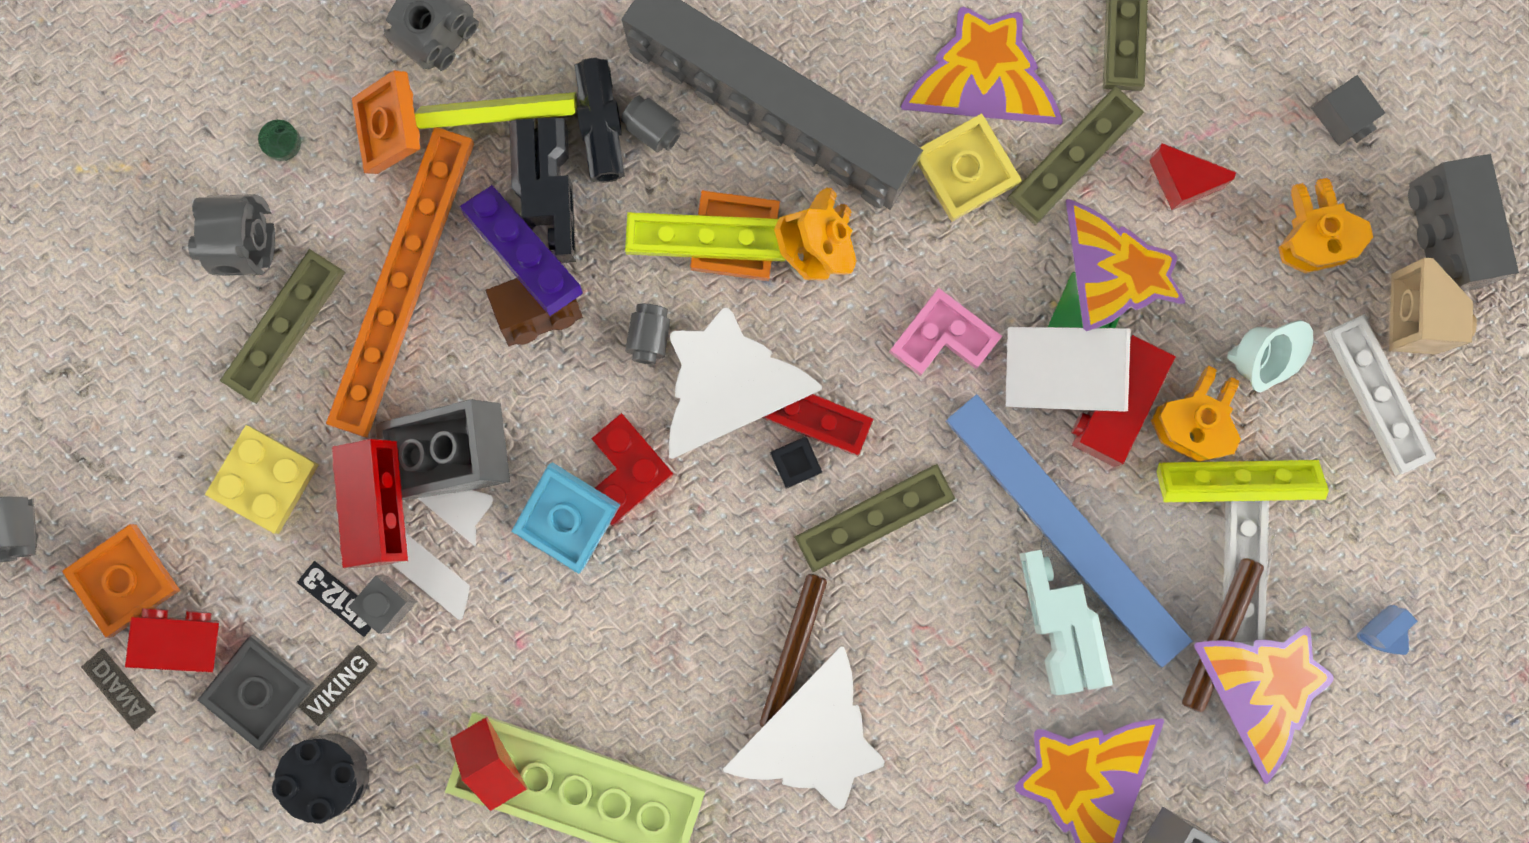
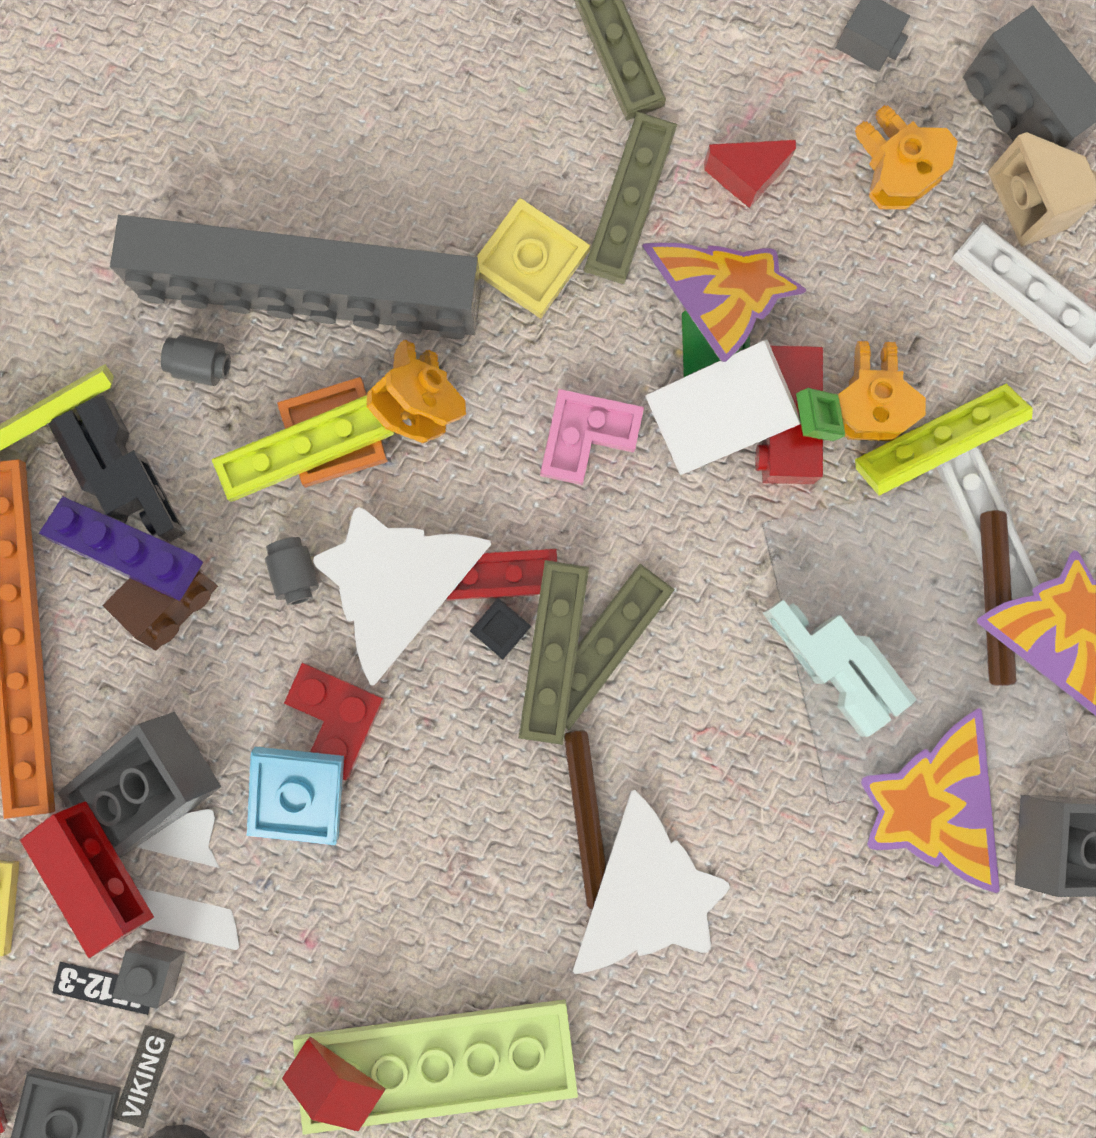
camera: 30 degrees left, 0 degrees up
black piece [574,57,625,183] -> none
sticker [900,7,1063,125] -> none
medium blue tile [945,394,1192,668] -> none
light aqua piece [1227,320,1314,392] -> none
none -> olive tile [518,560,589,745]
none -> bright green tile [796,388,845,441]

